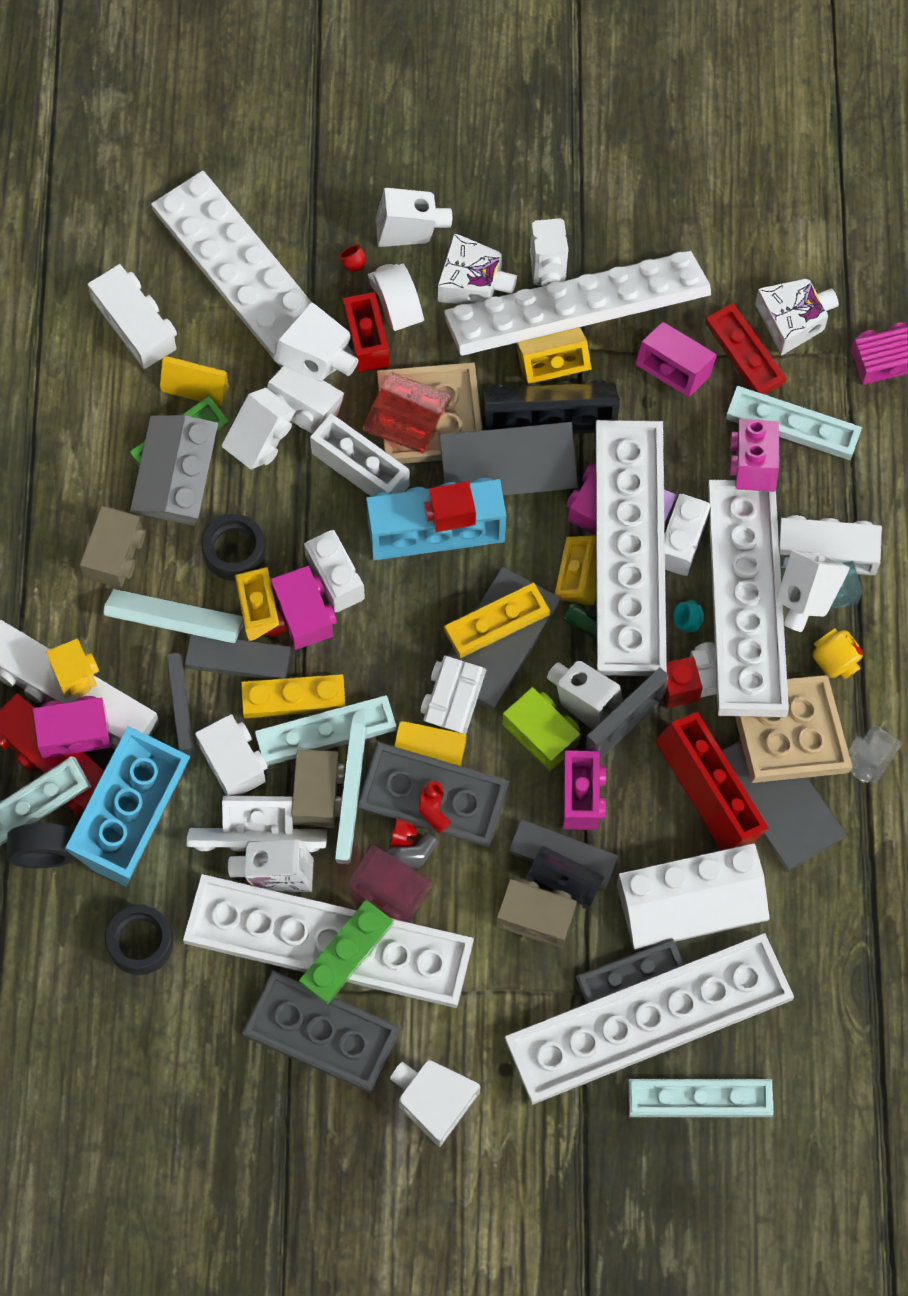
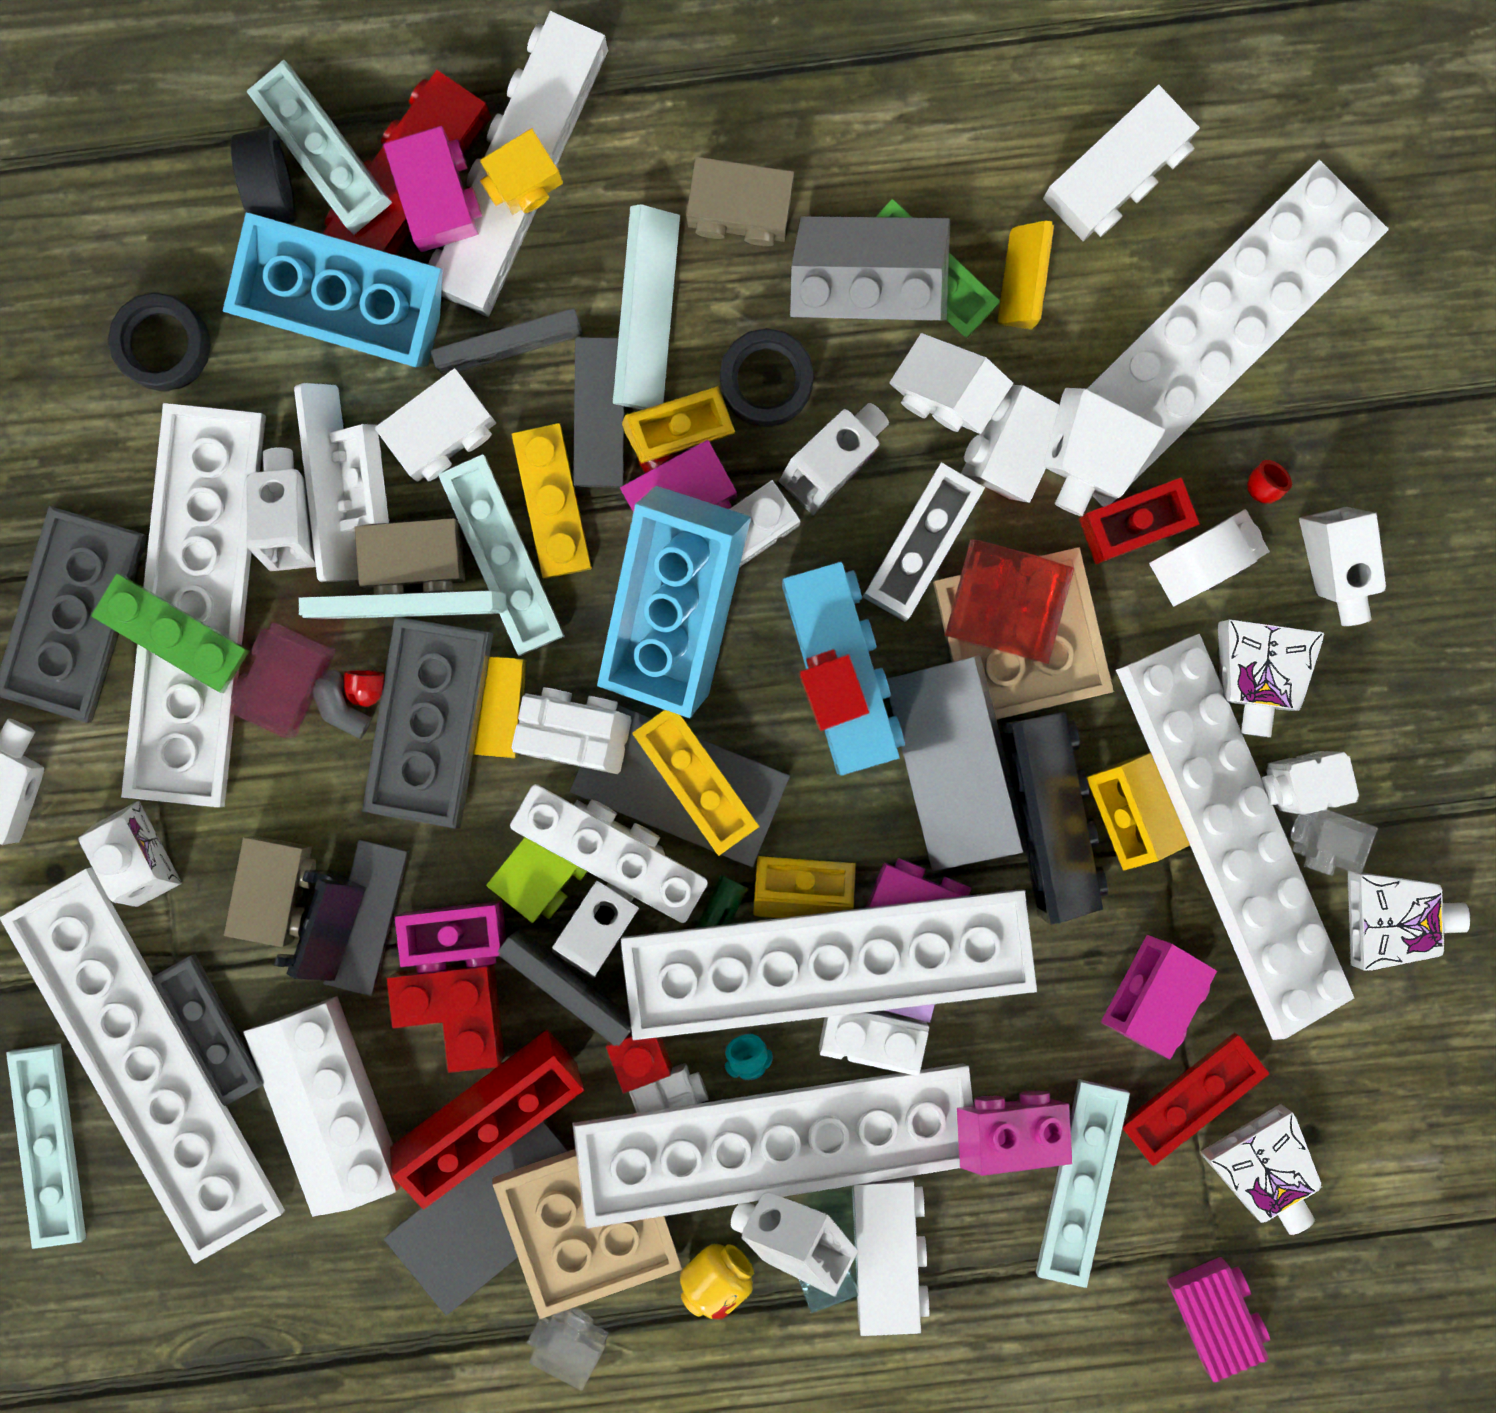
camera: 80 degrees right, 20 degrees up
red arm [418,781,452,834] -> none
none -> white torso [79,801,182,907]
none -> red brick [387,964,505,1073]
none -> white bracket [510,784,708,923]
none -> medium azure brick [597,486,751,718]
none -> white torso [779,403,889,516]
none -> clear brick [1291,809,1378,876]
none -> white torso [1348,872,1470,971]

